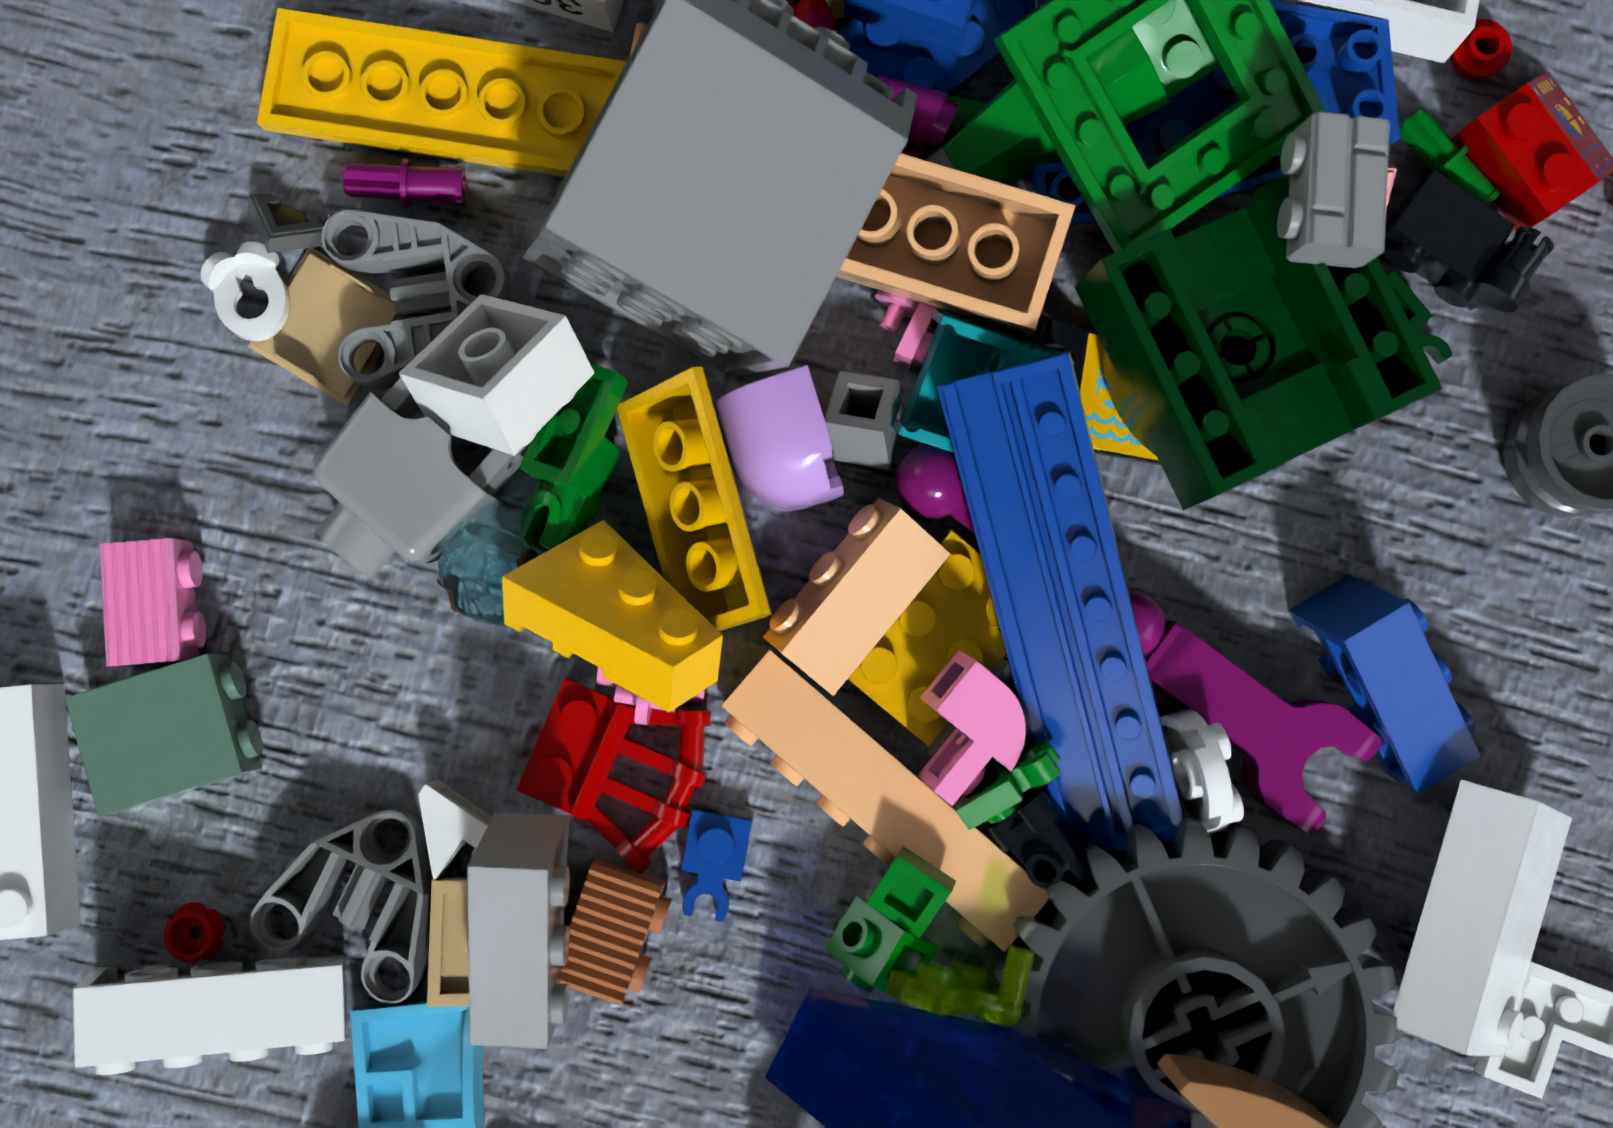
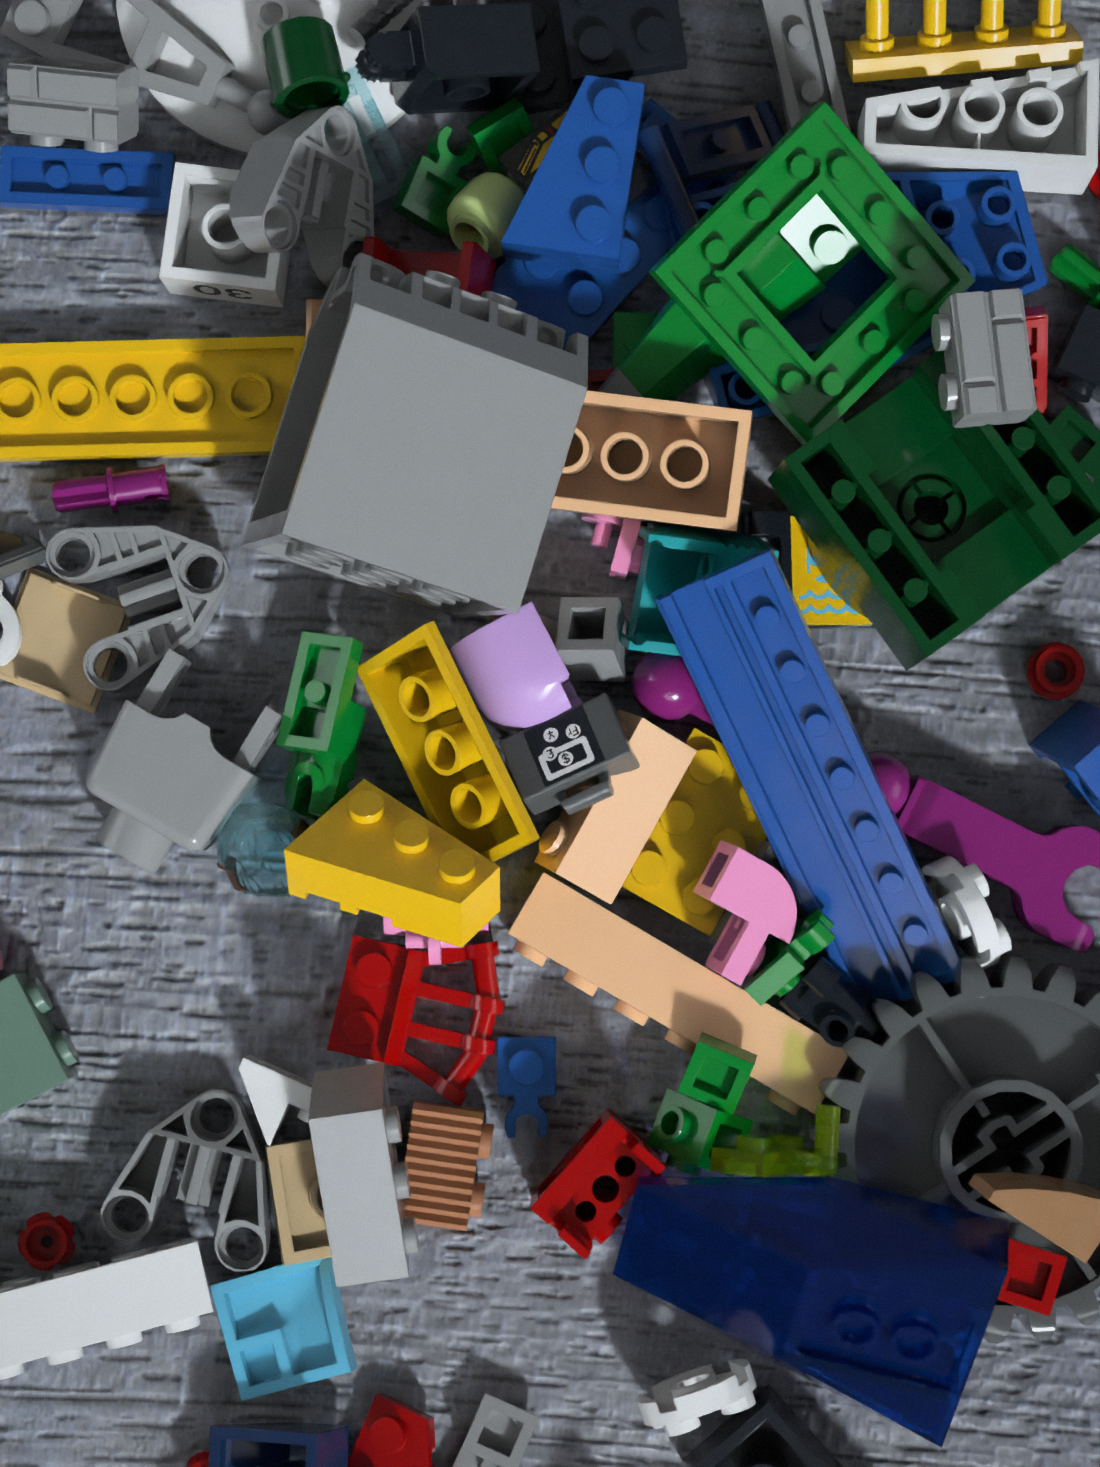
camera: 15 degrees left, 0 degrees up
white brick [399,294,594,456] -> none
magenta cone [878,74,959,149] -> none
none -> dark grey piece [499,693,640,816]
none -> red piece [530,1107,666,1259]
none -> red plate [1025,642,1085,700]

